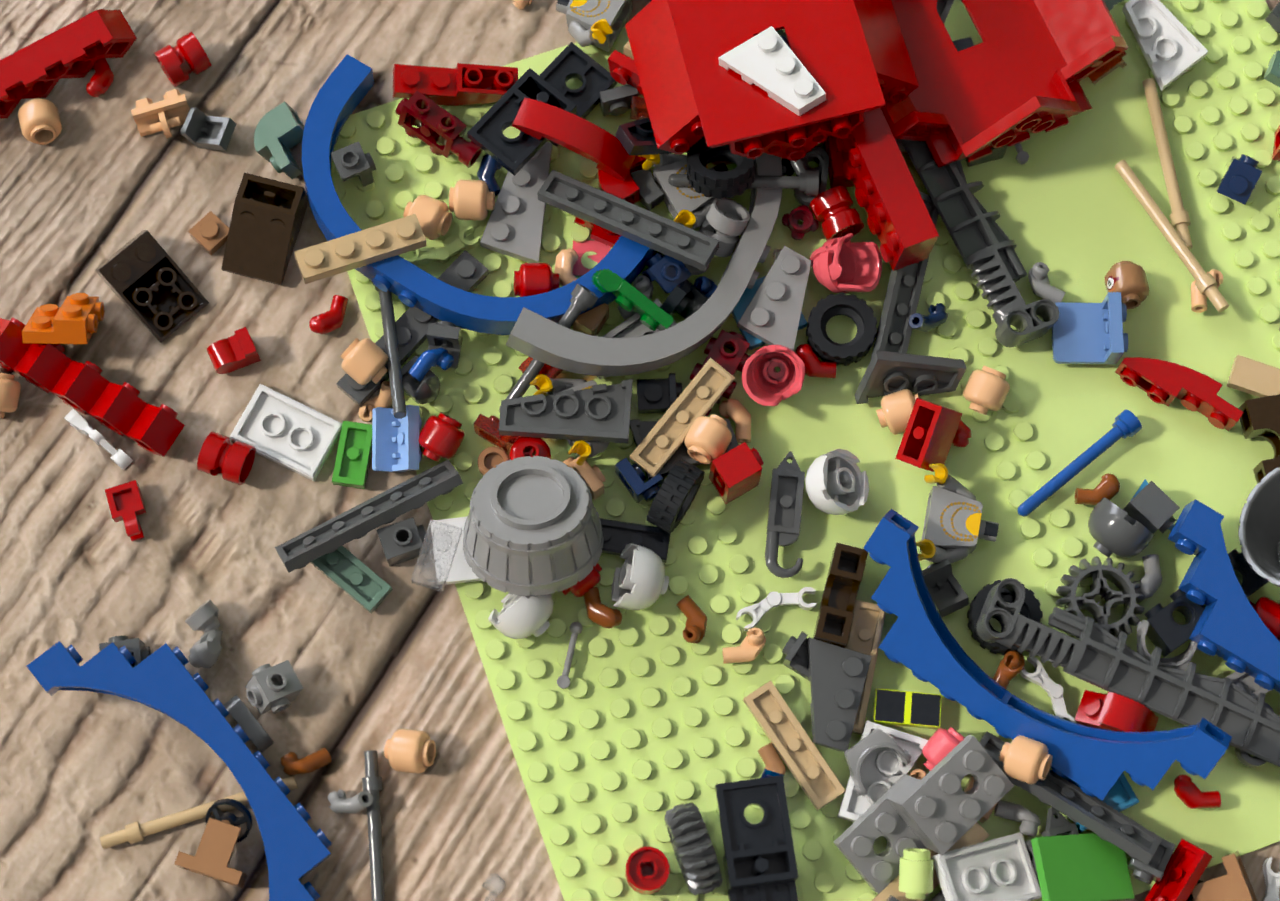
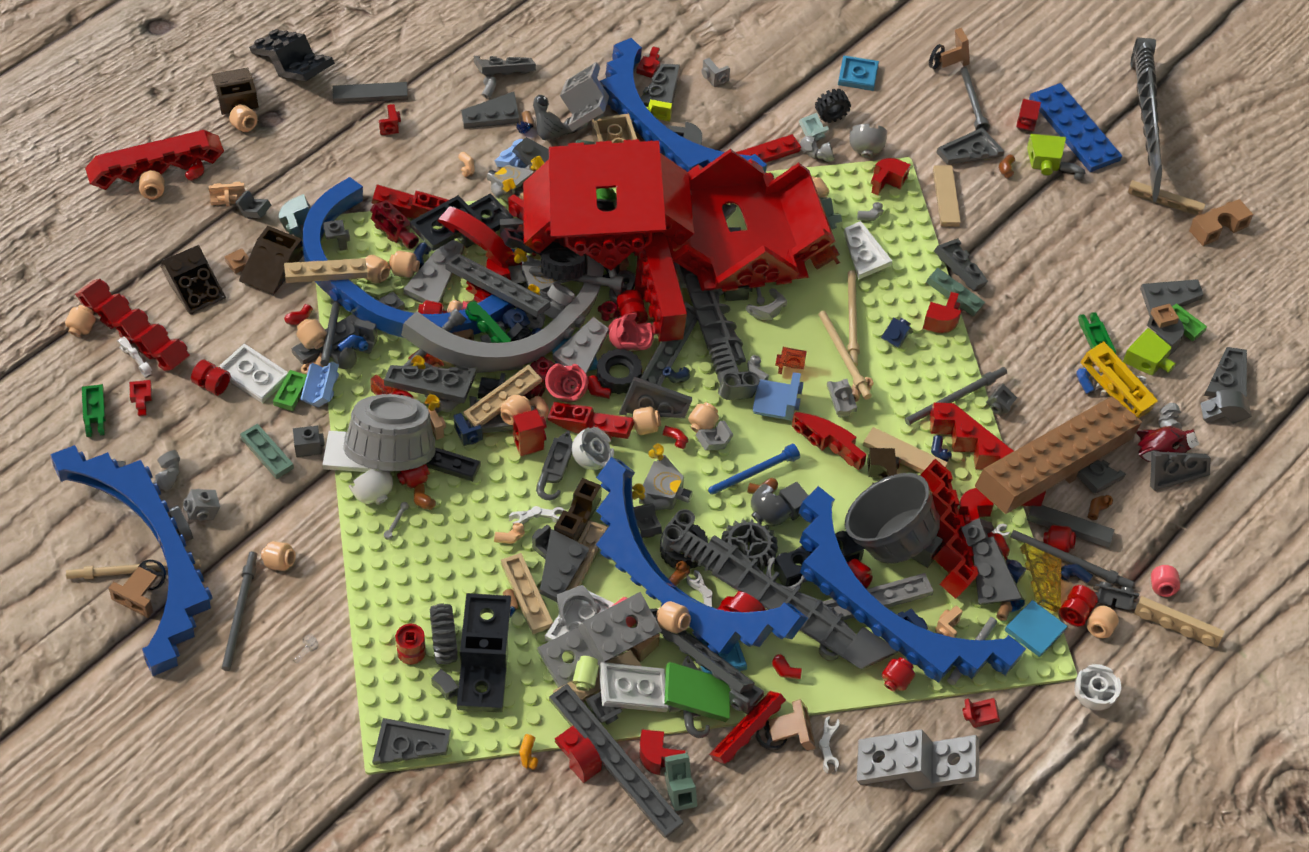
camera: 10 degrees right, 20 degrees down
orange plate [22,293,105,344] -> none
red wheel [154,32,212,87] -> none
red leg [207,327,261,374] -> none
dark grey plate [275,460,463,573] -> none
dark orange arm [280,748,332,776] -> none
light grey arm [328,789,373,813] -> none
clear plate [411,519,463,592] -> none
red head [418,412,465,462] -> none
white cylinder [611,543,669,610] -> none
black tyre [647,459,705,534] -> none
dark orange arm [676,595,707,643] -> none
white wing [718,26,826,116] -> none
black tile [873,688,942,729] -> none
red brick [895,398,963,472] -> none
light grey arm [994,800,1041,836] -> none
medium nougat head [1105,261,1149,309] -> none
light grey arm [1133,554,1162,599] -> none
none -> green hinge [82,384,106,437]
none -> red slope [547,402,634,440]
none -> light grey bracket [696,421,733,451]
none -> light grey helmet [746,288,787,320]
none -> clear red bracket [775,347,807,375]
none -> light grey hips [827,379,857,418]

